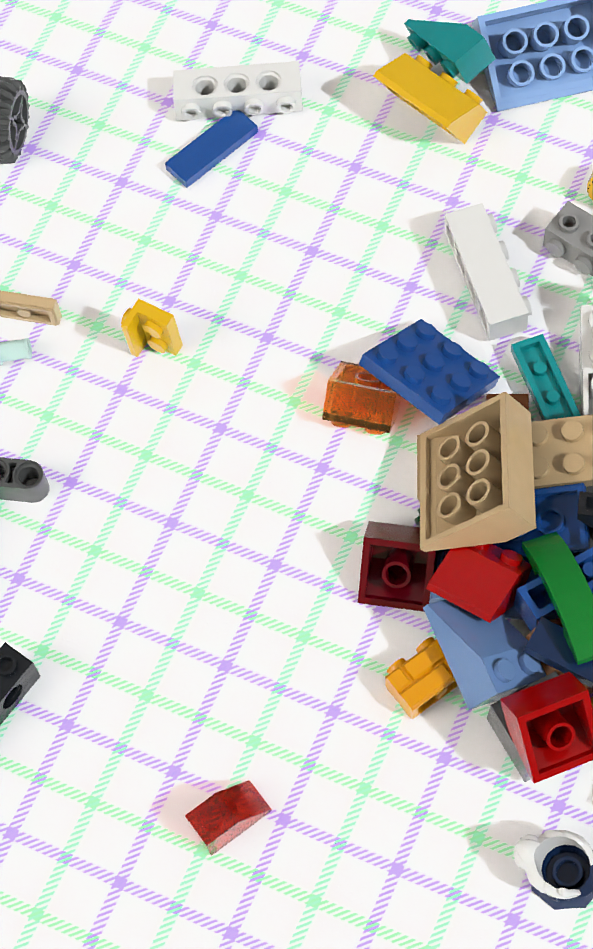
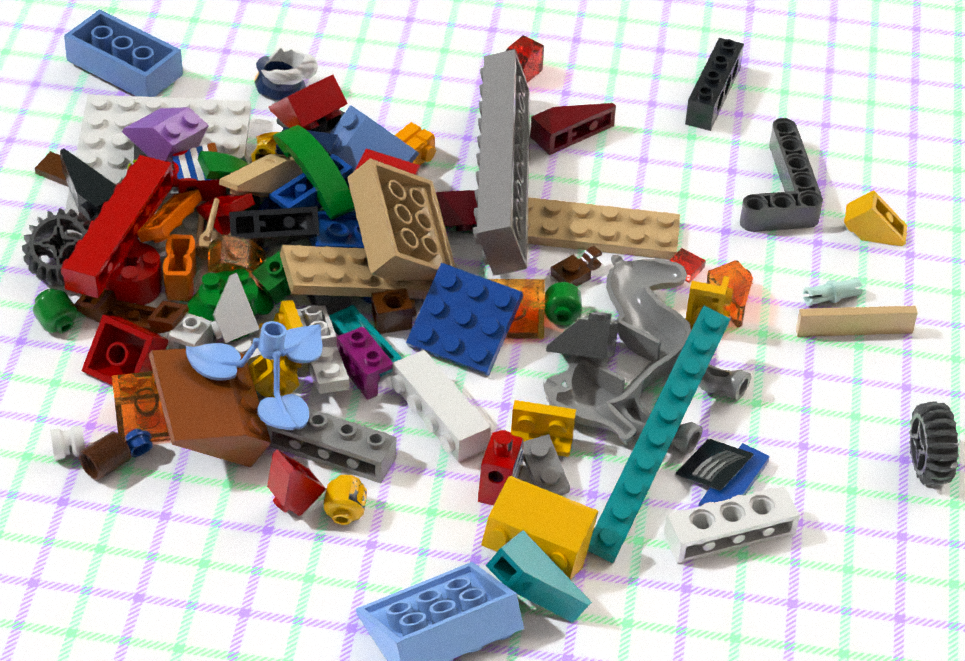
camera: 155 degrees right, 20 degrees down
none -> magenta bracket [337,327,393,400]
none -> light grey brick [473,49,530,276]
none -> red torso [478,430,524,506]
none -> yellow bracket [511,400,576,457]
none -> light grey plate [523,434,570,495]
none -> tan plate [528,197,680,260]
none -> dark red slope [530,103,616,155]
none -> light grey animal [543,255,752,454]
none -> green head [544,282,582,326]
none -> dark grey slope [546,311,619,359]
none -> reddish brown plate [551,246,602,286]
none -> teal plate [588,306,731,563]
none -> clear red tile [669,248,706,283]
none -> black sticker [675,439,754,490]
none -> clear orange slope [706,260,753,328]

